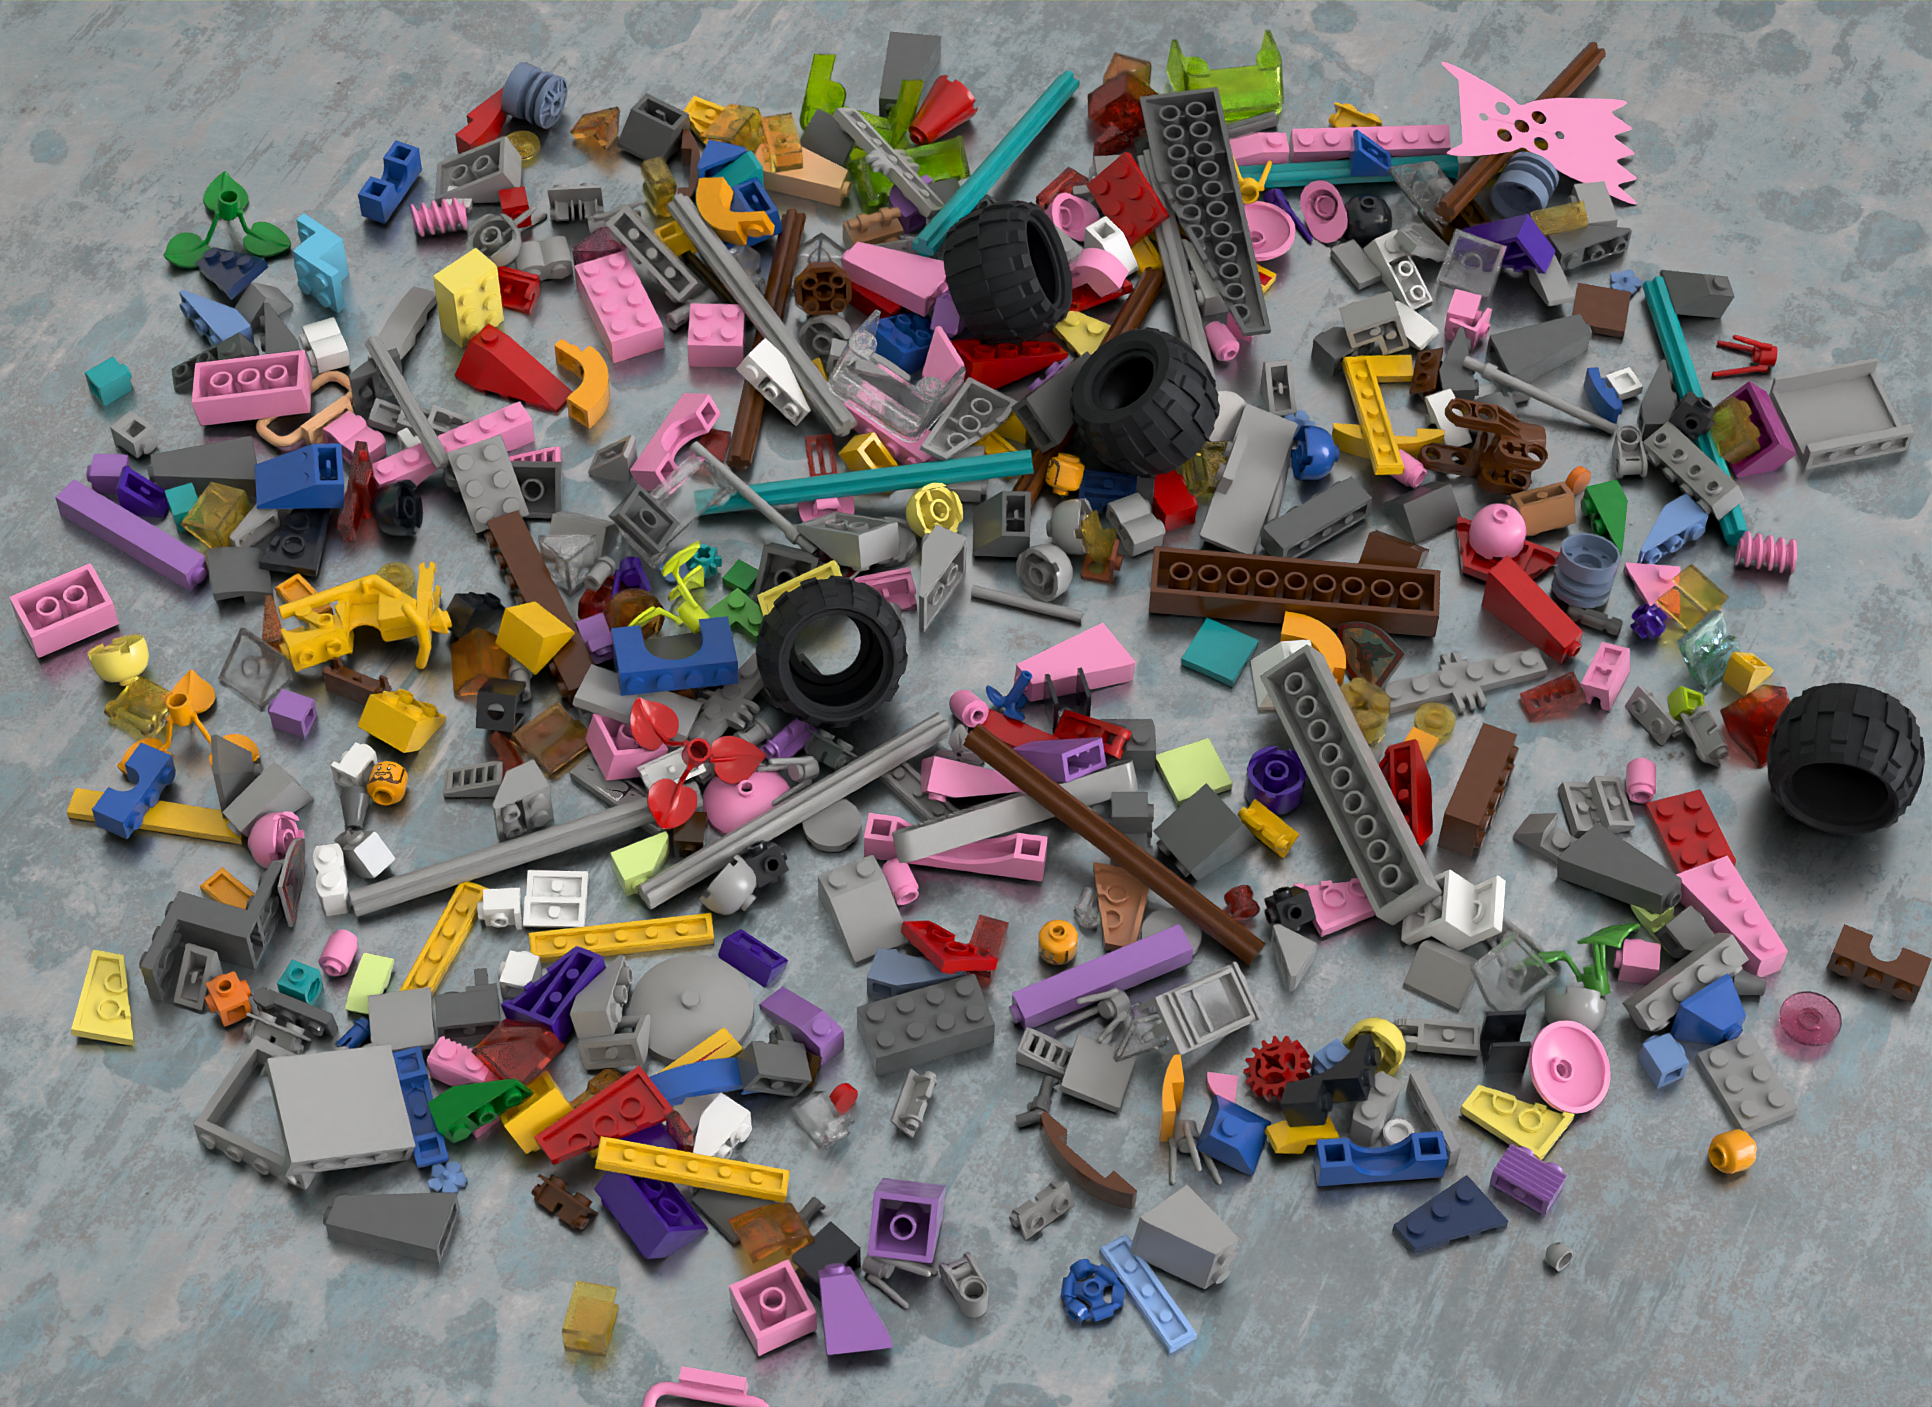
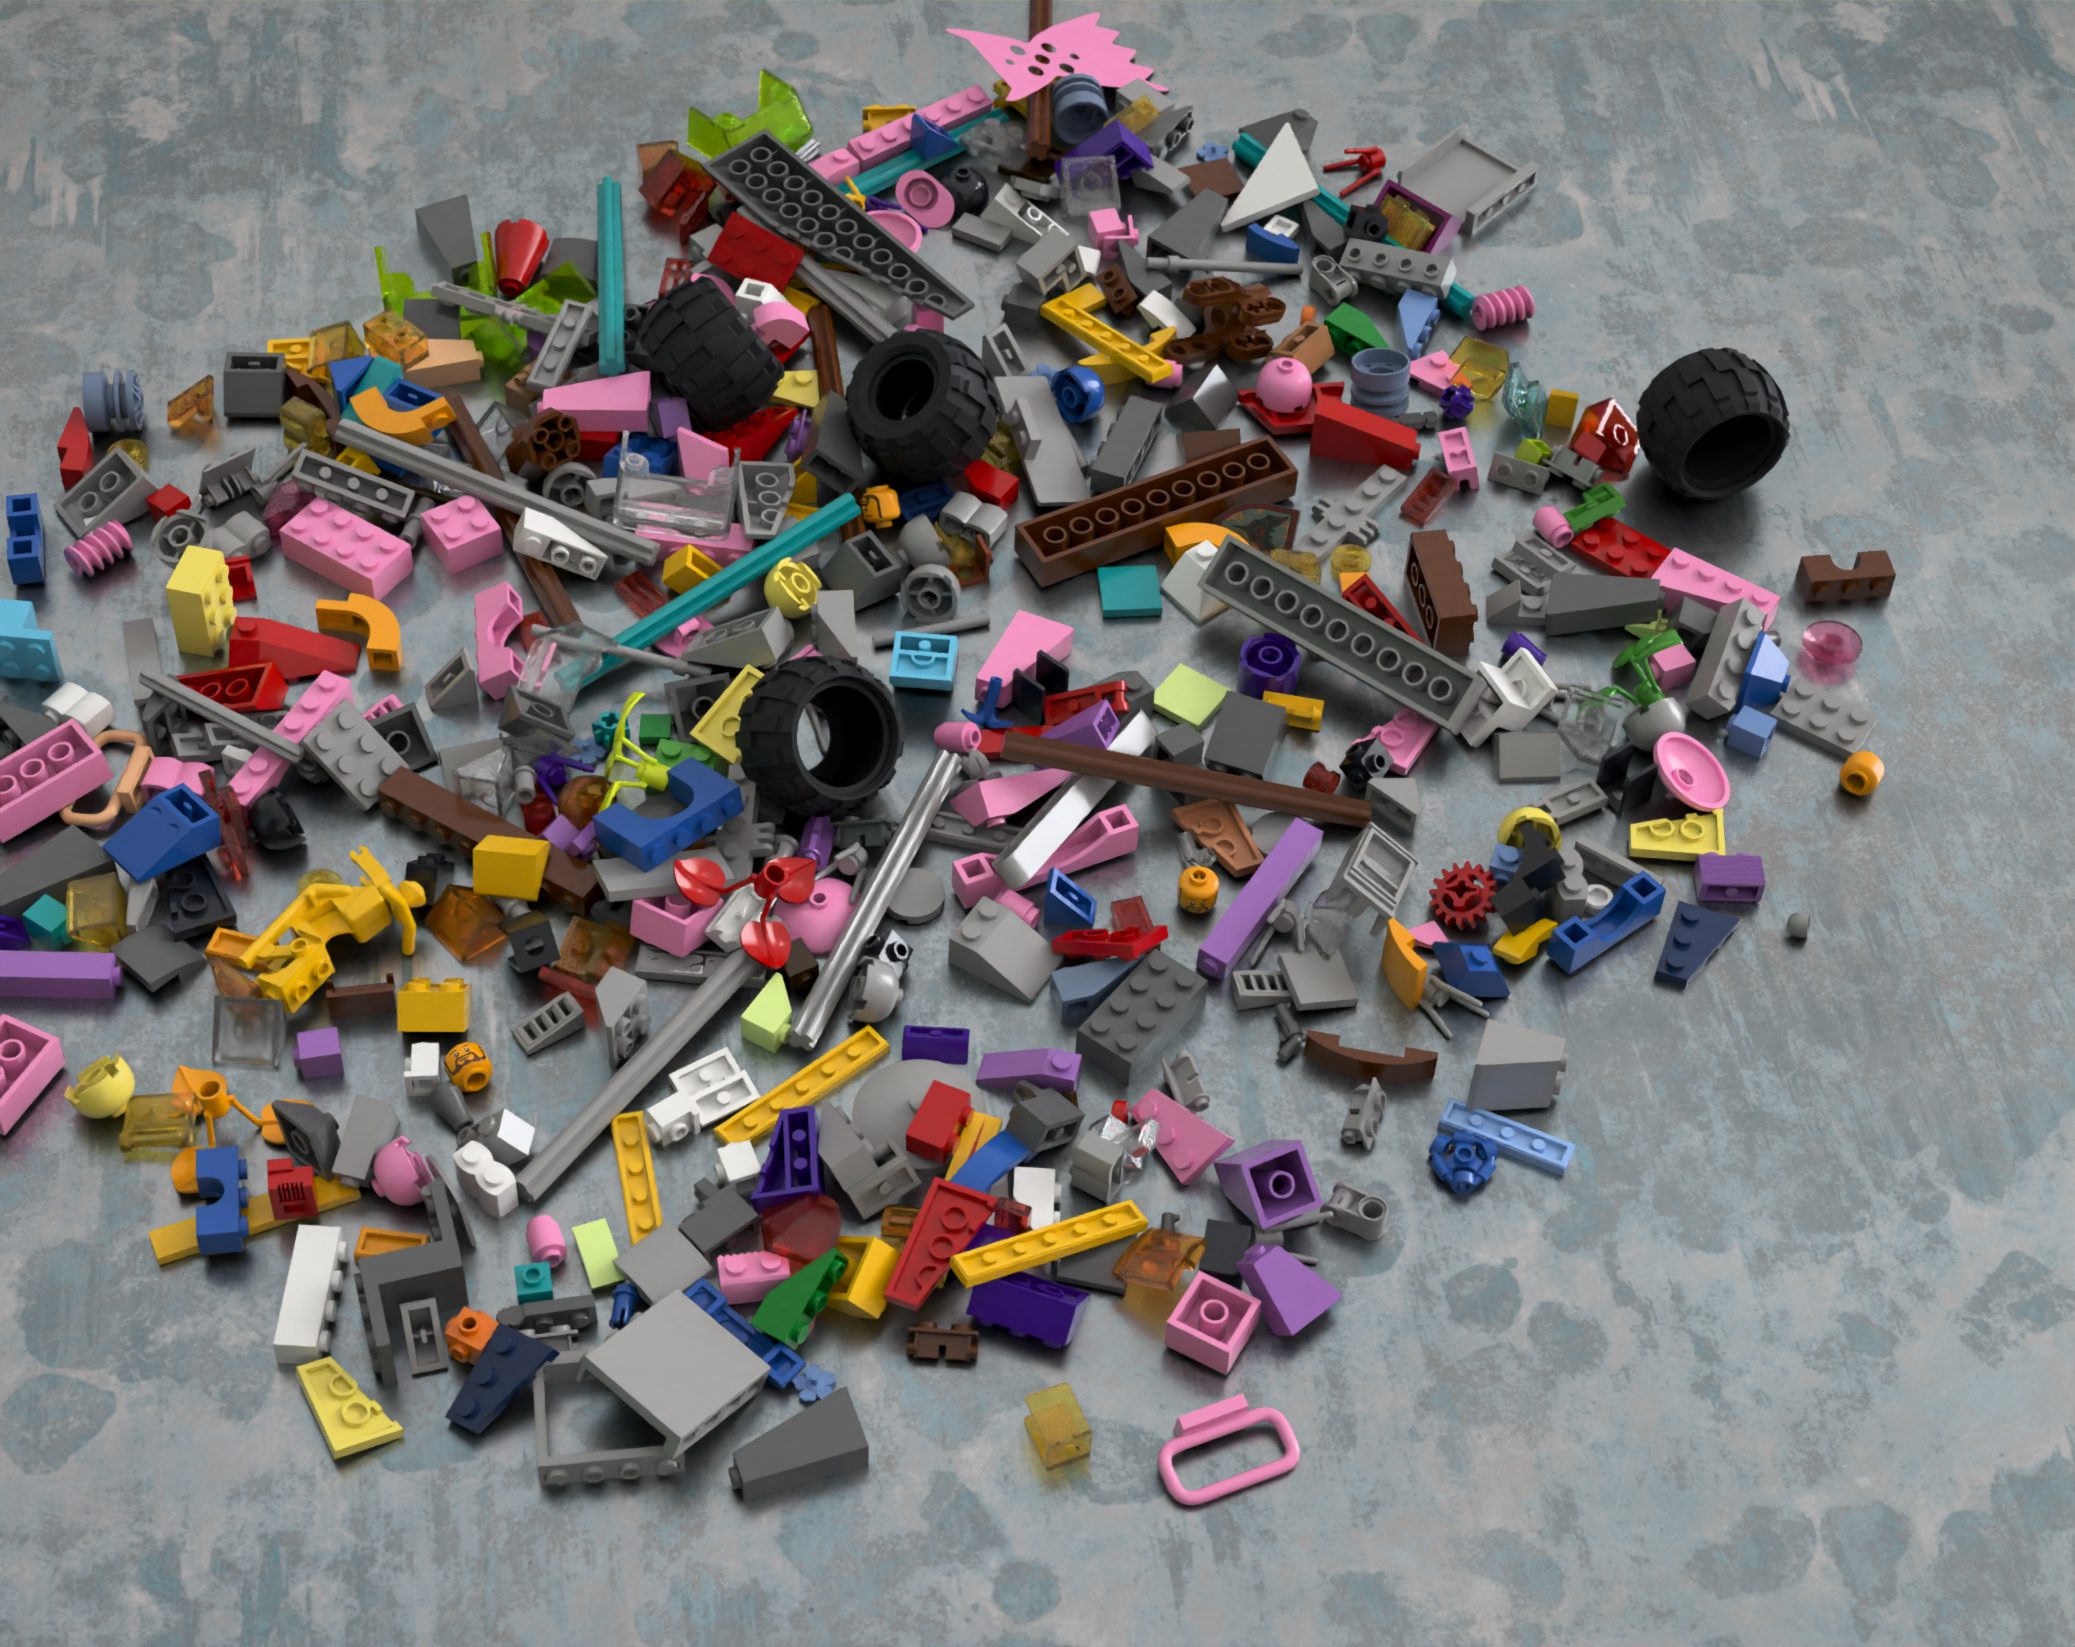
camera: 35 degrees left, 5 degrees down
none -> red wedge [176,662,289,713]
none -> red piece [267,1158,318,1220]
none -> white brick [273,1225,349,1365]
none -> dark blue wing [445,1322,560,1435]
none -> light grey tile [526,299,593,393]
none -> dark grey slope [540,238,598,288]
none -> medium azure bracket [889,631,959,691]
none -> red brick [905,1080,975,1165]
none -> blue slope [1044,867,1097,928]
none -> light grey brick [1069,1130,1126,1204]
none -> bright pink wing [1129,1088,1236,1186]
none -> white tile [1220,122,1320,233]
none -> dark purple cone [1501,632,1548,667]
none -> bright green plate [1562,482,1626,531]
none -> red slope [1567,431,1606,463]

